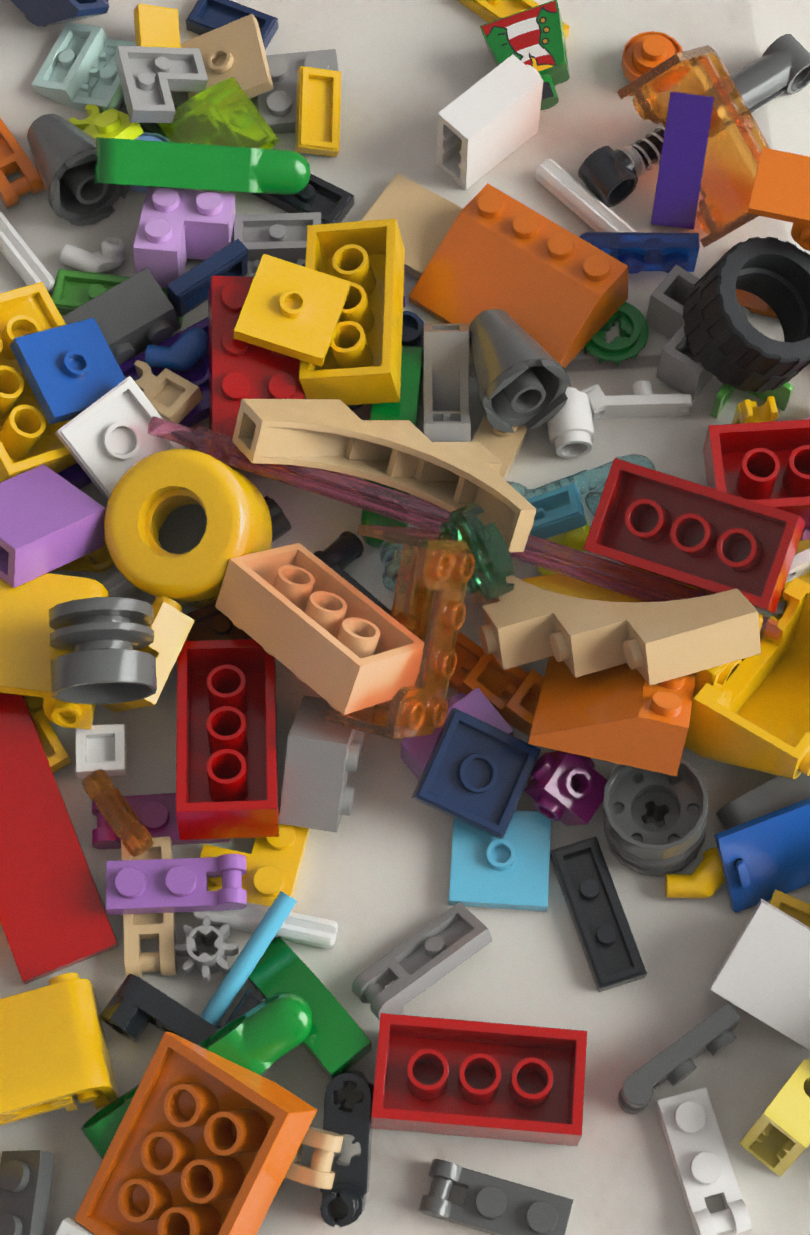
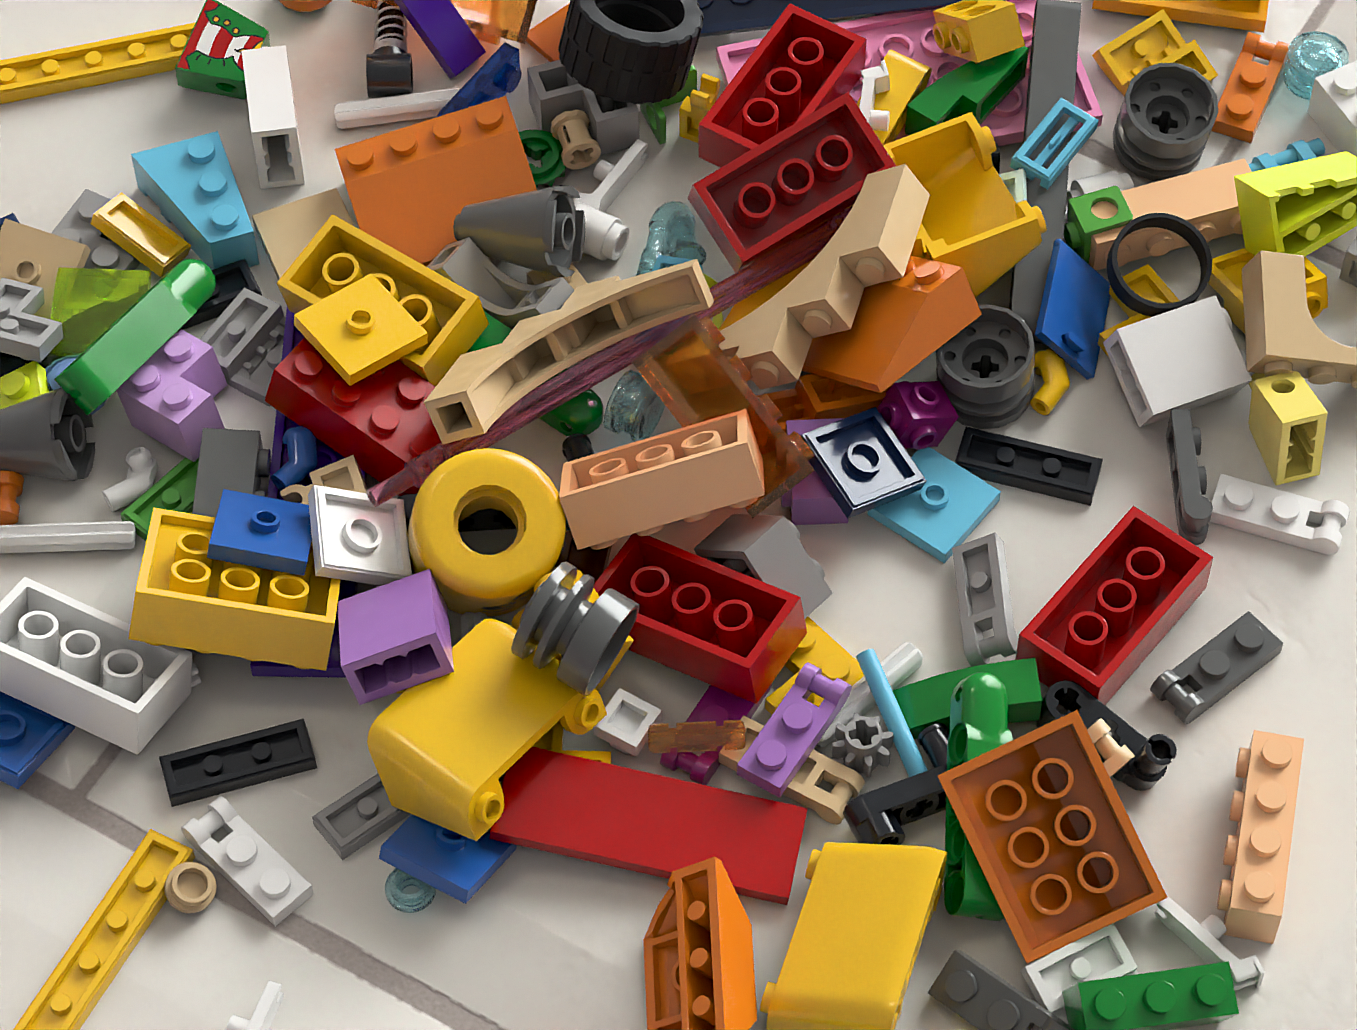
camera: 55 degrees left, 10 degrees down
dark blue tile [167,239,248,318] -> none
clear green plate [441,503,514,600] -> none
none -> medium azure wedge [131,131,259,270]
none -> tan bush [551,109,601,169]

